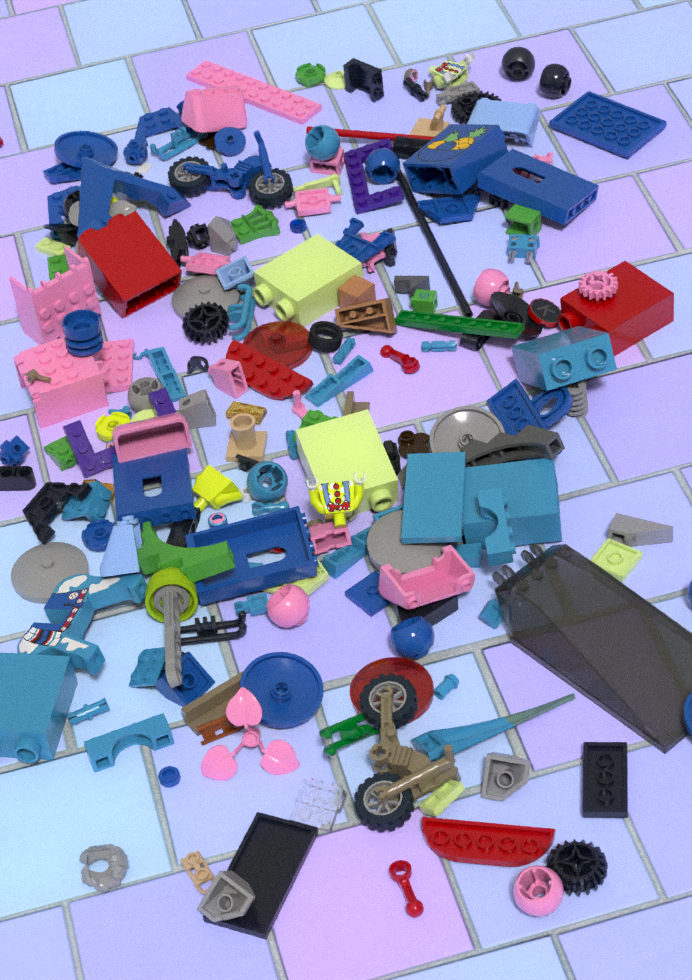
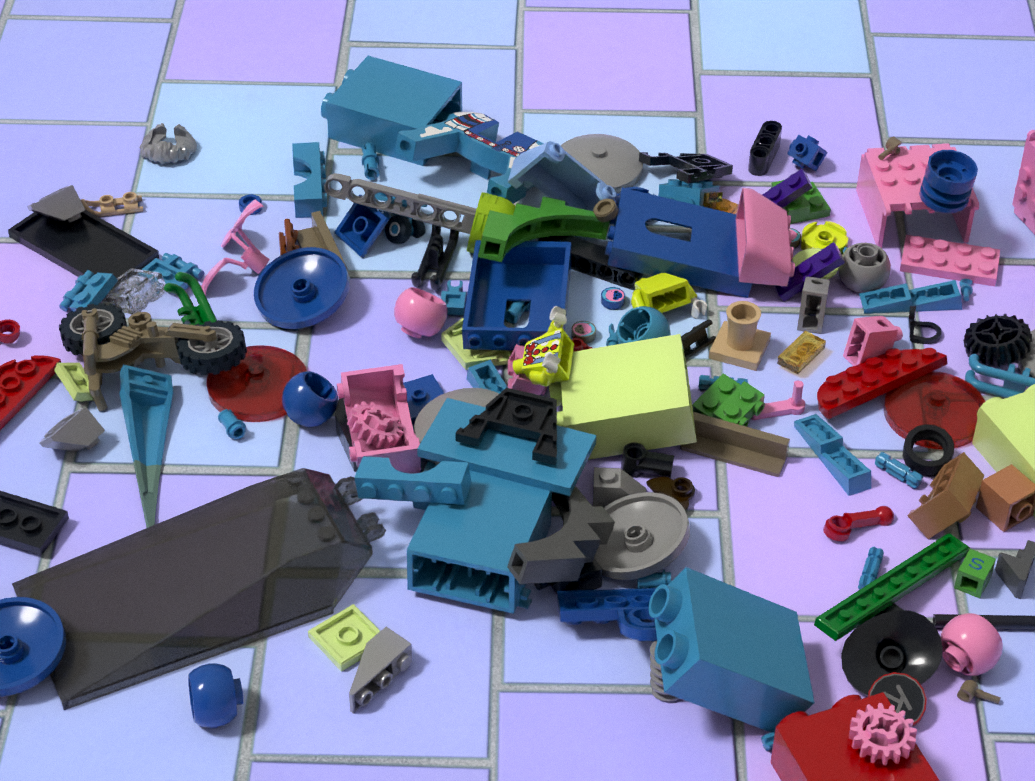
camera: 100 degrees right, 0 degrees up
none -> dark azure plate [59,270,118,312]
none -> dark azure plate [140,253,204,295]
none -> bright pink gear [347,401,404,449]
none -> black wing [455,388,557,465]
none -> dark tan tile [593,199,619,222]

